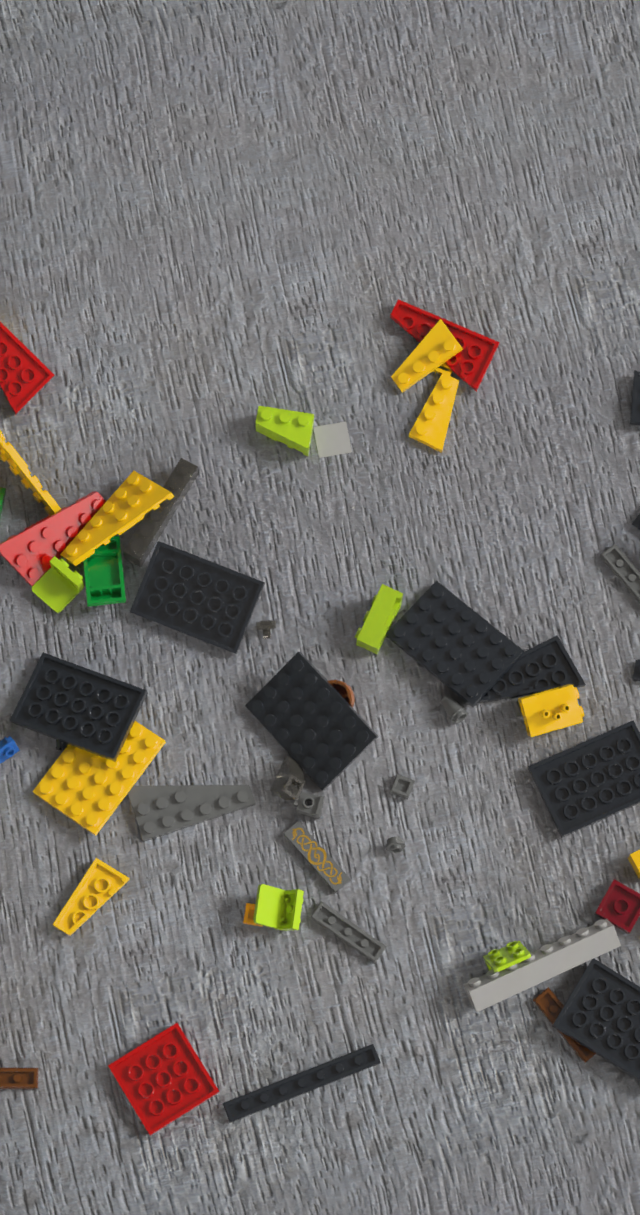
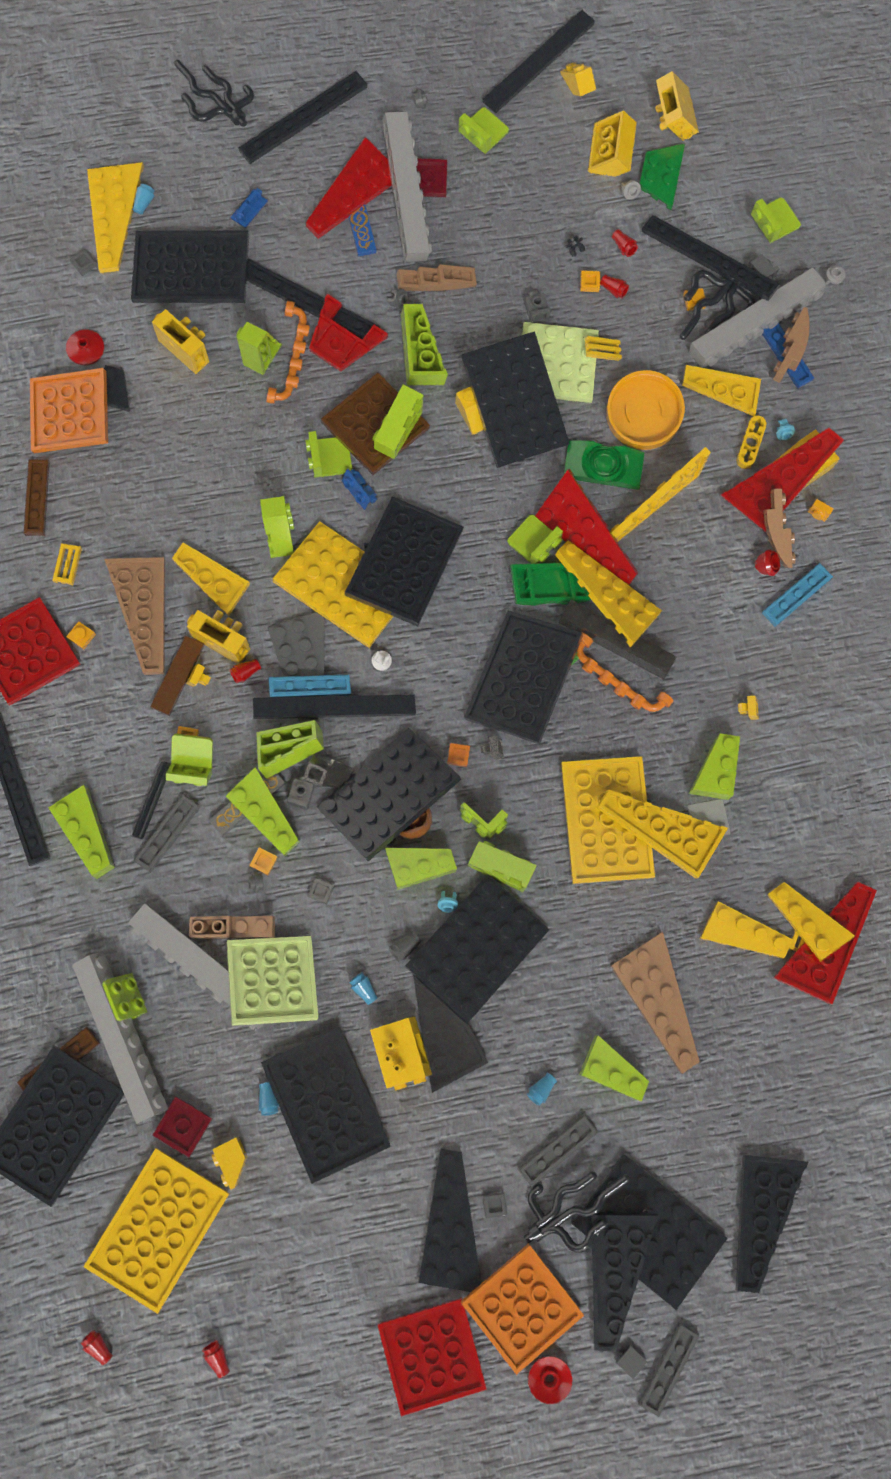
camera: 85 degrees right, 5 degrees up
none -> lime wedge [48,785,115,879]
none -> yellow tile [52,543,82,585]
none -> light orange plate [66,621,96,650]
none -> medium nougat wing [104,557,165,675]
none -> light grey brick [128,903,264,1030]
none -> black axle [132,761,171,839]
none -> reddish brown tile [150,636,205,716]
none -> yellow tile [186,664,211,687]
none -> yellow piece [187,610,250,664]
none -> medium nougat slope [189,916,275,939]
none -> lime wedge [226,767,300,856]
none -> yellowish green plate [226,936,318,1026]
none -> red cone [229,658,261,684]
none -> light orange plate [249,847,278,876]
none -> black tile [253,694,416,719]
none -> lime wedge [256,720,324,779]
none -> dark azure cone [258,1082,279,1116]
none -> lime wedge [260,496,294,558]
none -> dark azure tile [268,675,351,697]
none -> dark azure cone [349,972,378,1005]
none -> white plate [372,651,392,671]
none -> lime wedge [385,848,457,890]
none -> medium azure plate [437,891,458,913]
none -> orange plate [447,743,470,767]
none -> lime bracket [460,802,508,839]
none -> dark azure cone [527,1073,557,1106]
none -> yellow plate [561,756,655,884]
none -> orange bar [577,632,674,712]
none -> lime wedge [579,1035,649,1102]
none -> yellow wing [596,790,728,879]
none -> medium nougat wing [611,932,700,1074]
none -> yellow tile [738,696,759,720]
none -> red cone [755,549,780,576]
none -> dark azure tile [762,563,833,627]
none -> medium nougat slope [763,489,795,568]
none -> light orange plate [808,499,834,522]

